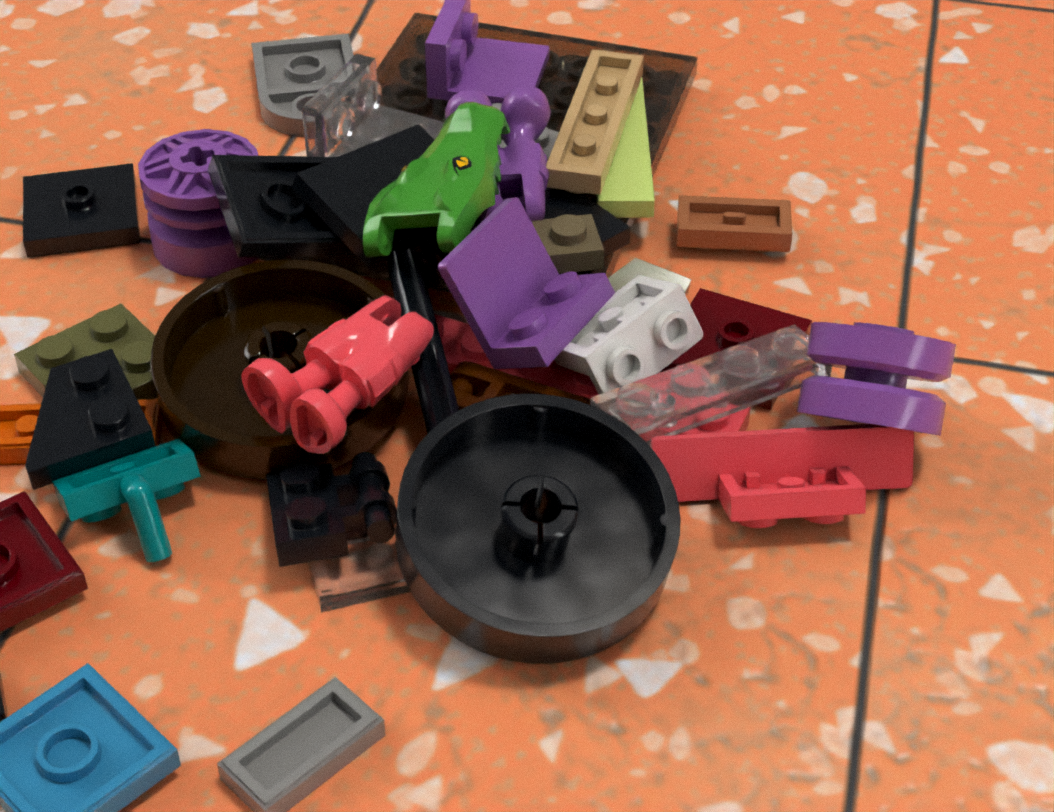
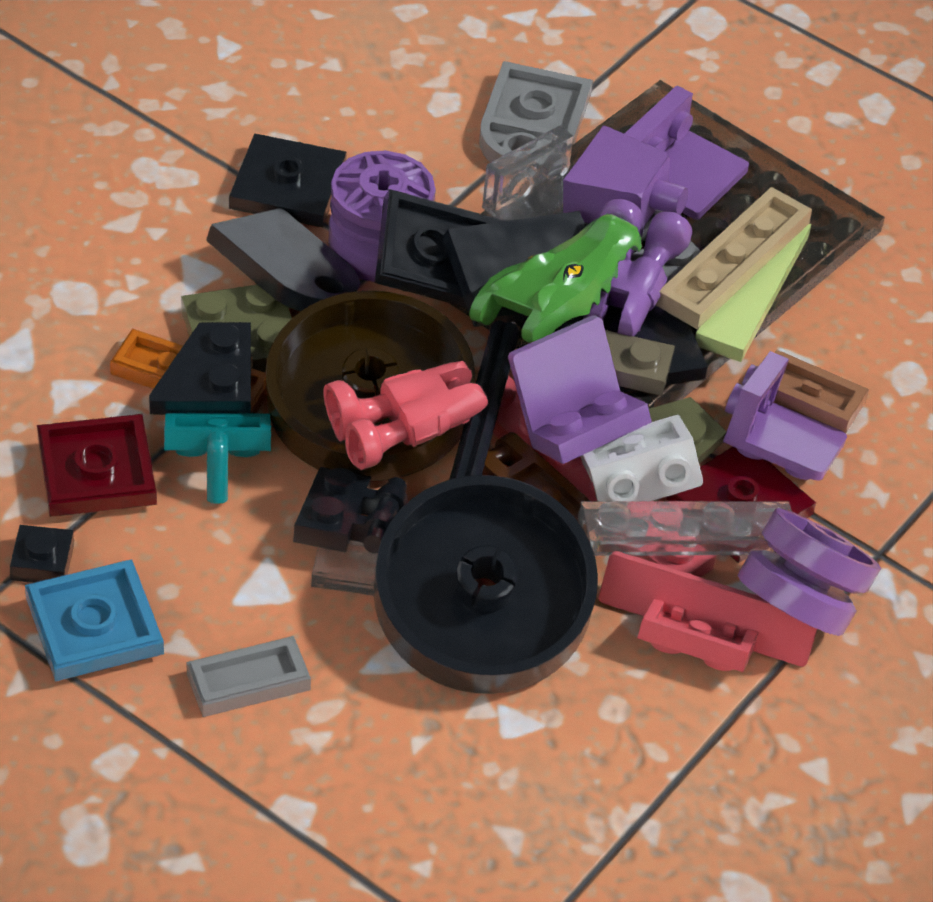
camera: 20 degrees right, 5 degrees up
none -> black tile [206,208,360,312]
none -> medium lavender torso [563,125,688,226]
none -> medium lavender bracket [723,351,847,480]

